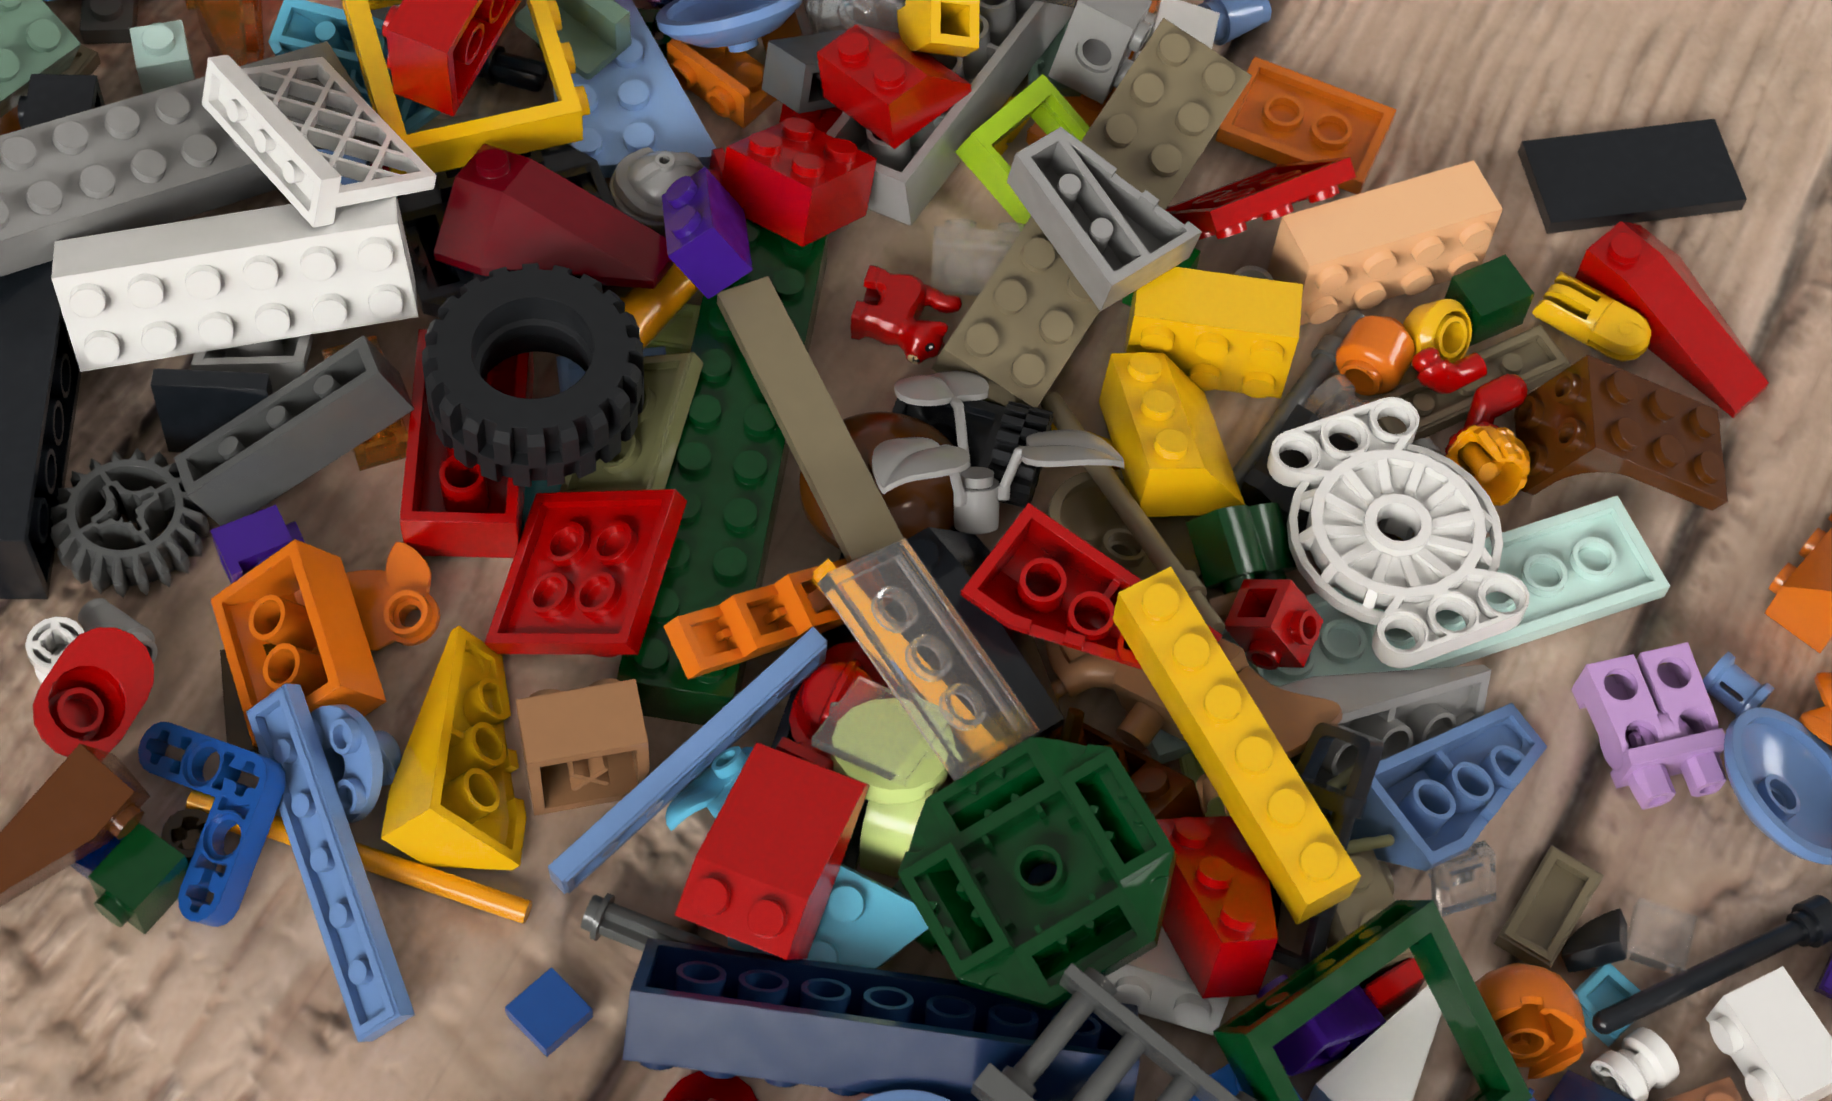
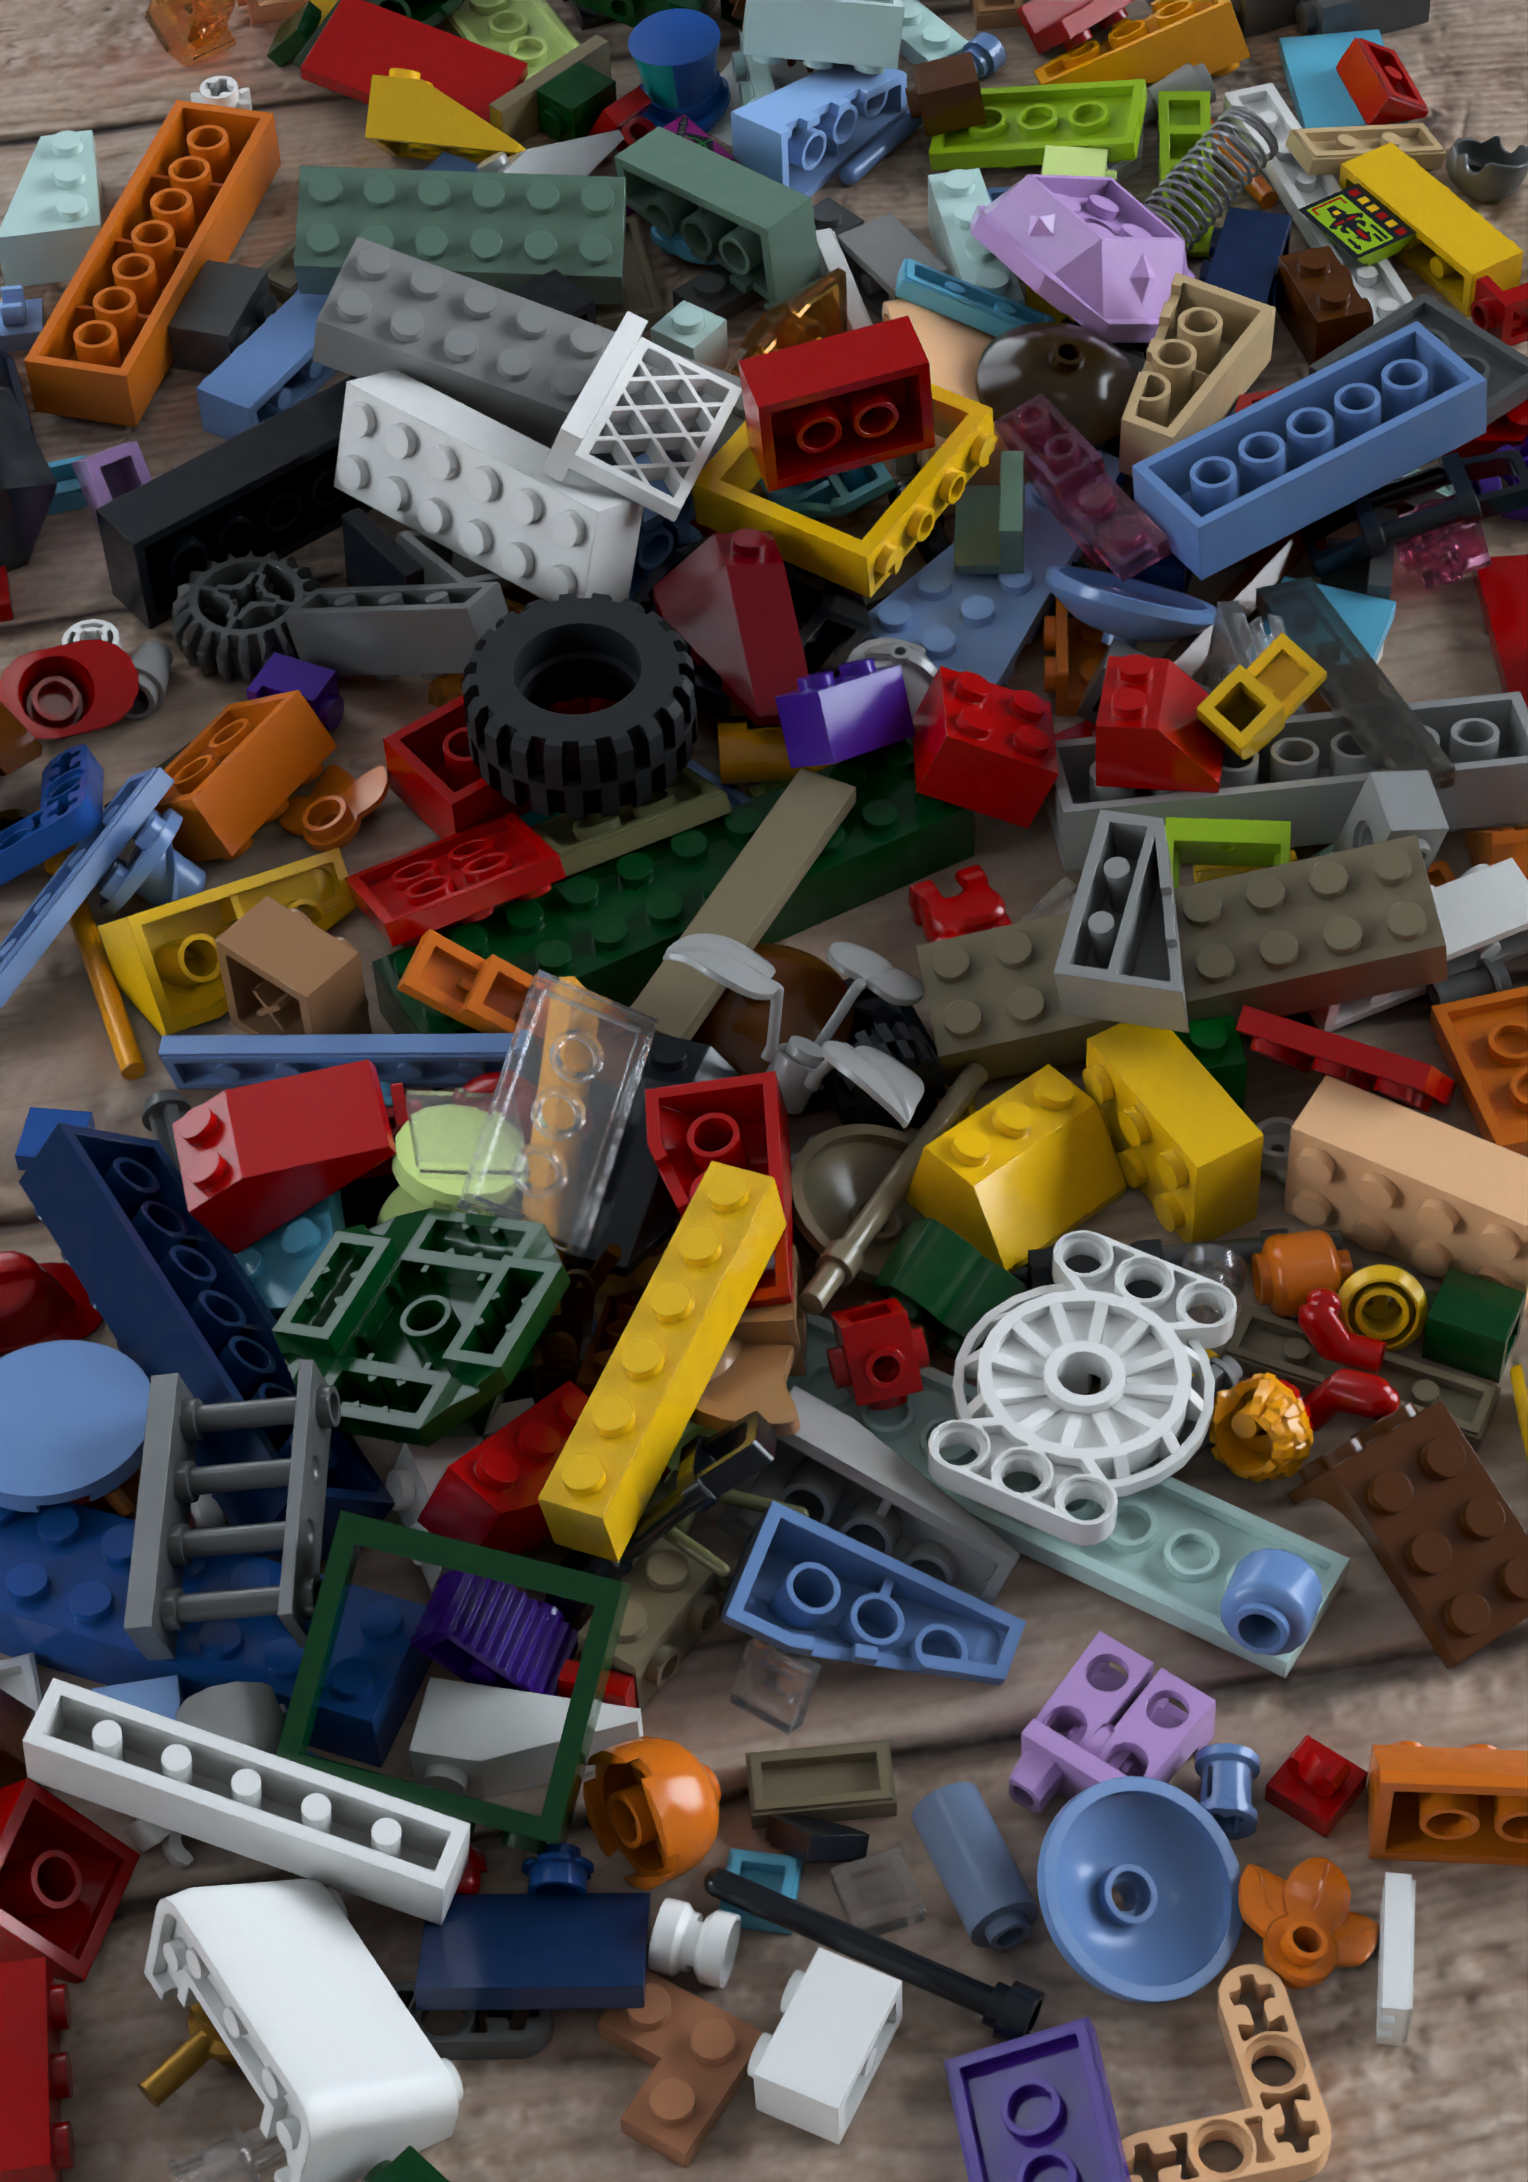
camera: 60 degrees right, 10 degrees down
none -> sand blue brick [911,1782,1039,1951]
none -> medium blue head [1220,1548,1322,1656]
none -> red tile [1264,1735,1368,1838]

